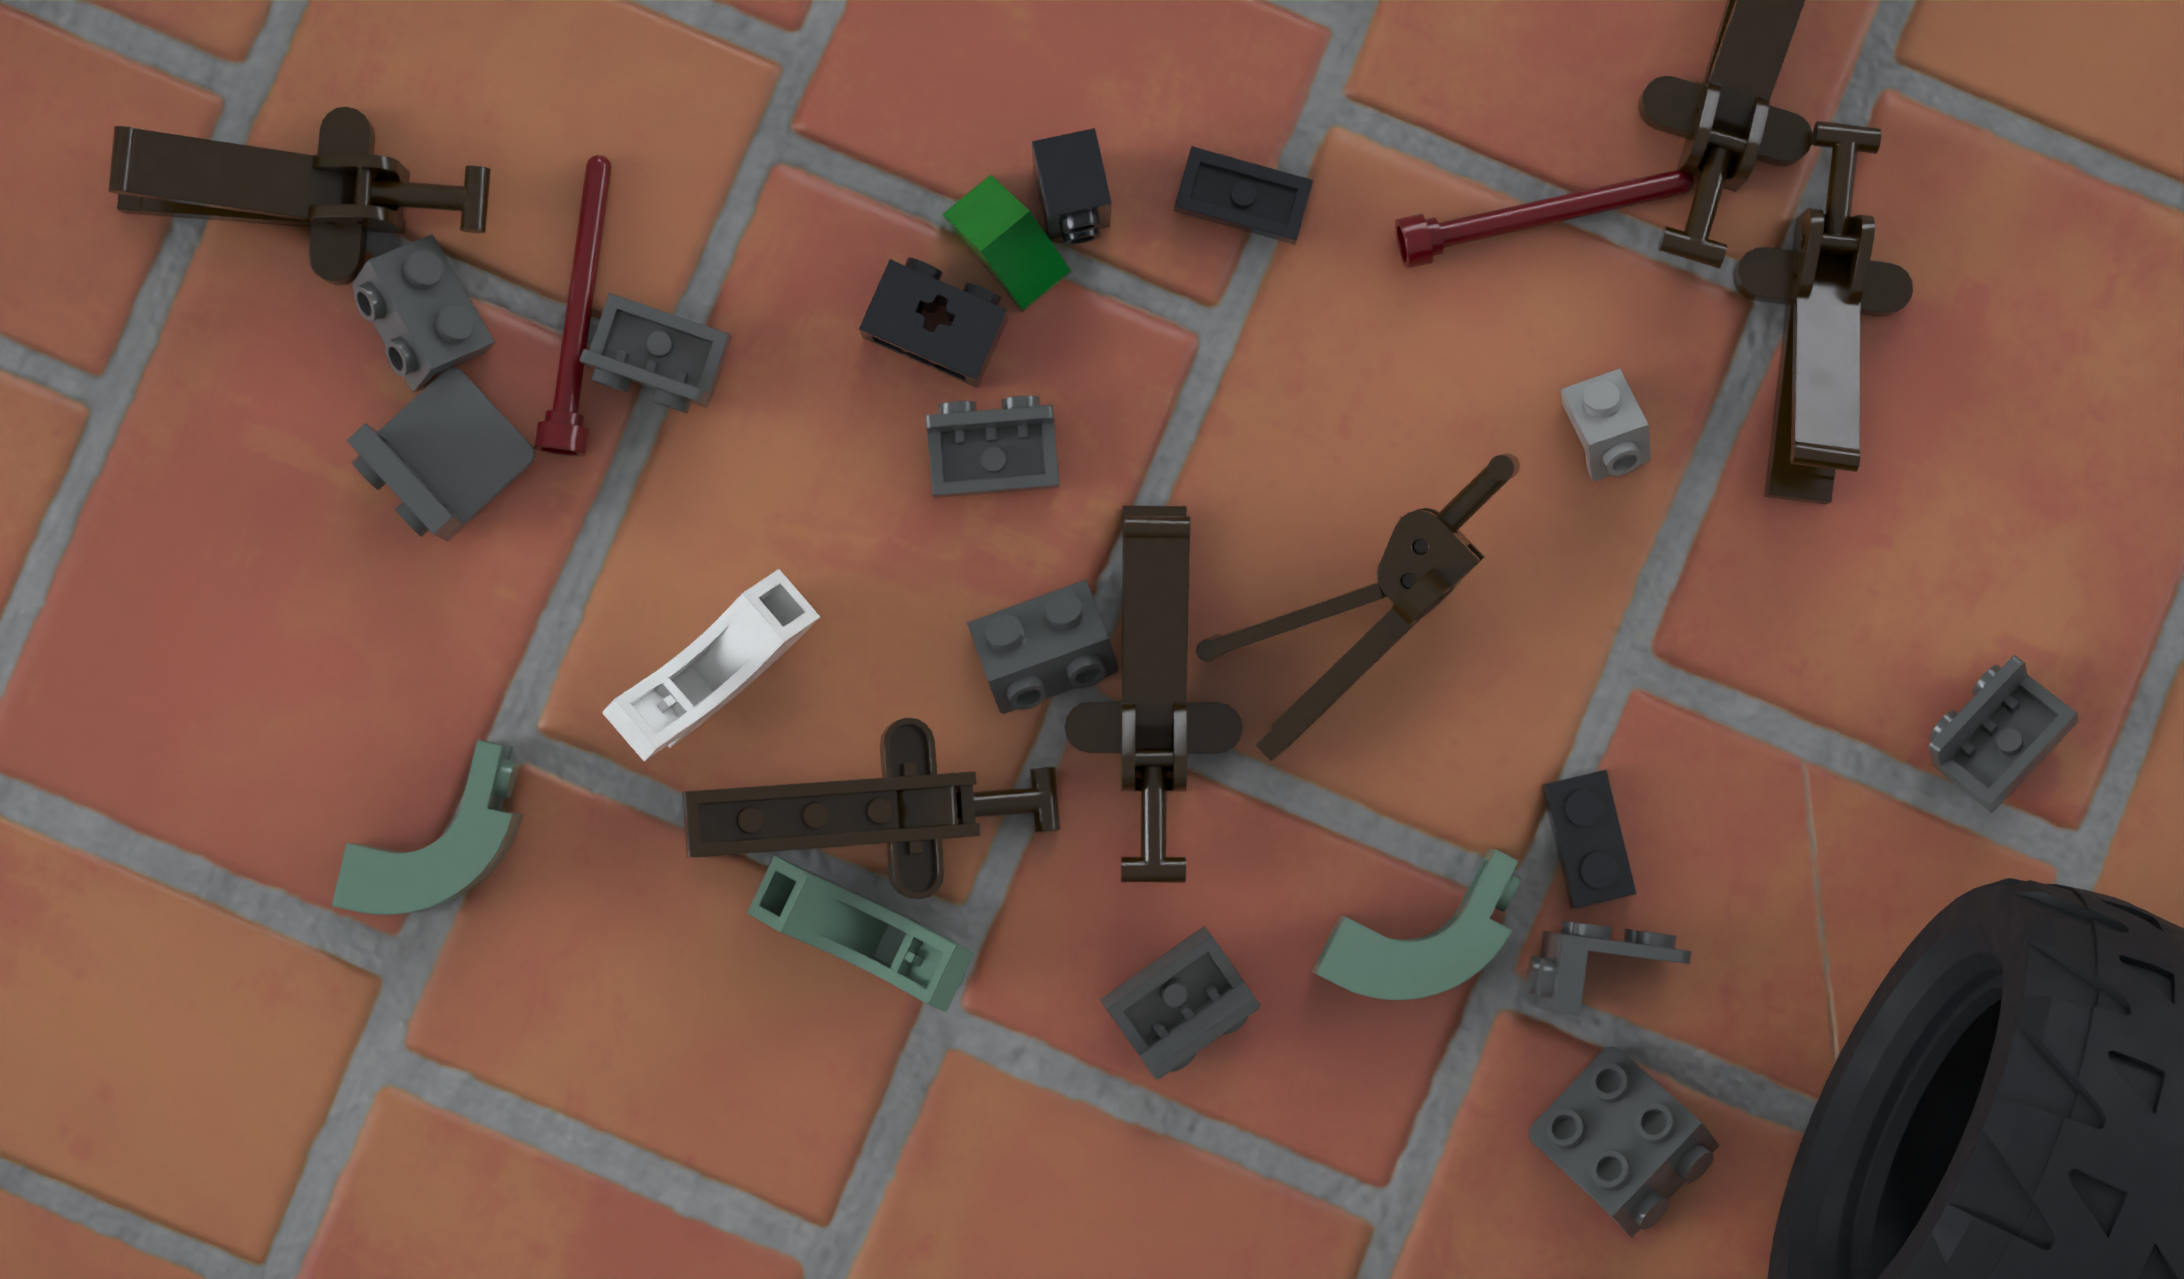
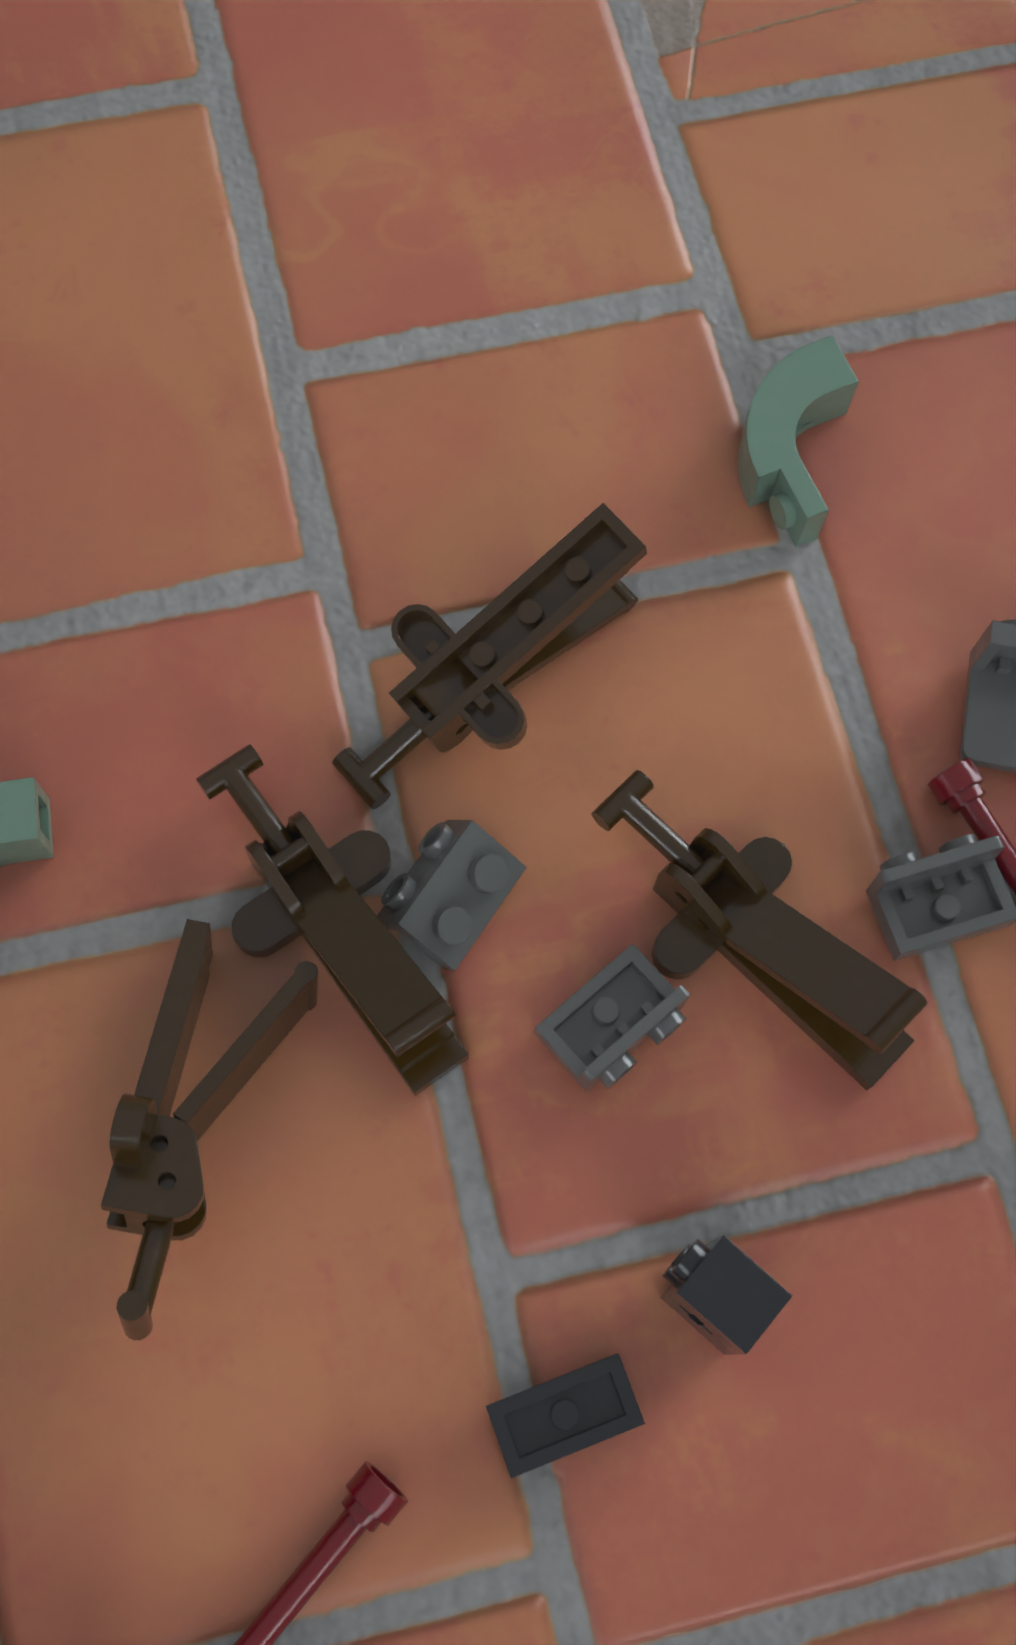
camera: 145 degrees right, 15 degrees down
white arch [602,569,820,762] -> none
sand green arch [747,855,974,1012] -> none
black brick [859,257,1008,388] -> none
green slope [942,175,1071,312] -> none
dark grey bracket [1100,926,1260,1079] -> none
light grey bracket [1561,368,1651,481] -> none
none -> dark brown piece [591,770,928,1091]

